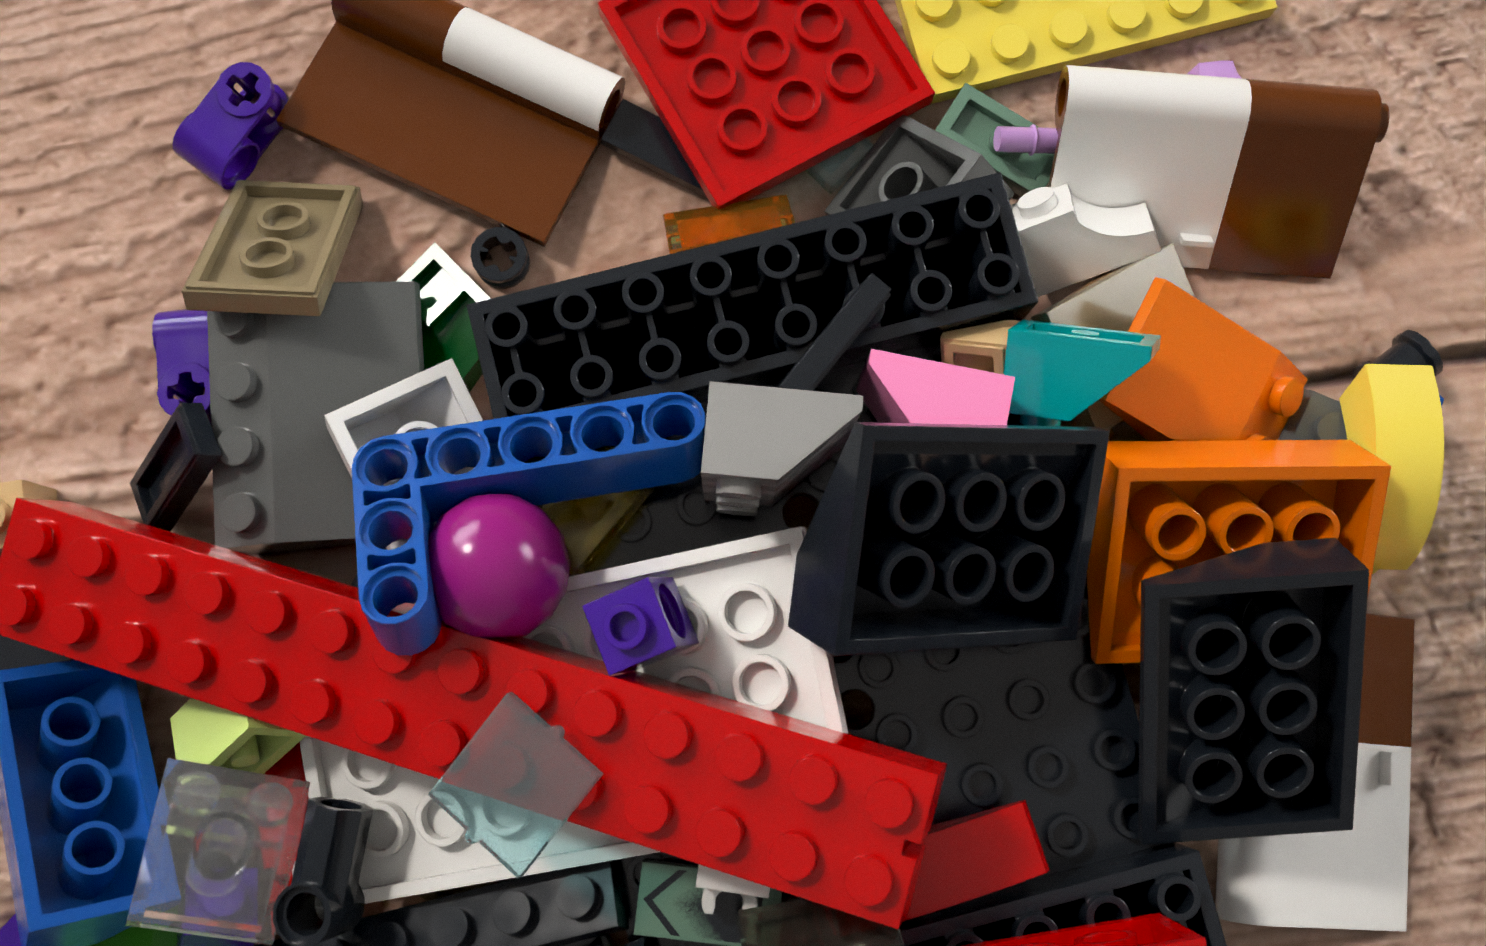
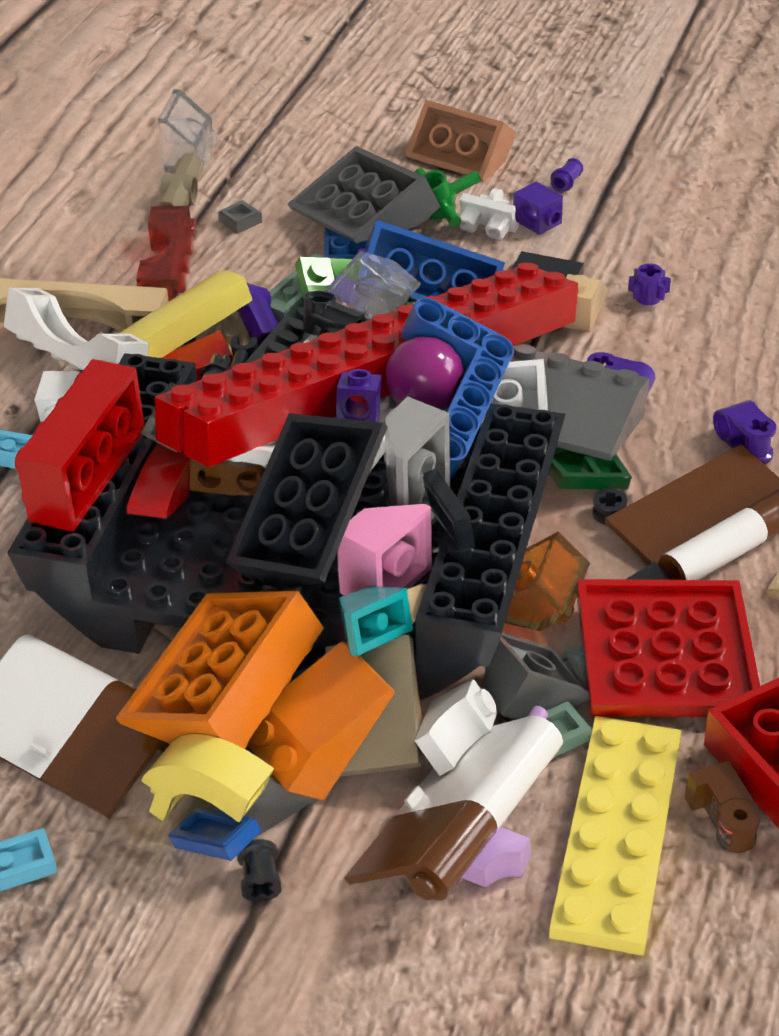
camera: 125 degrees right, 40 degrees down
black tile [130,402,222,532] -> none
dark tan tile [182,180,363,316] -> none
clear light blue piece [428,692,604,878] -> none
black slope [1138,538,1369,845] -> none

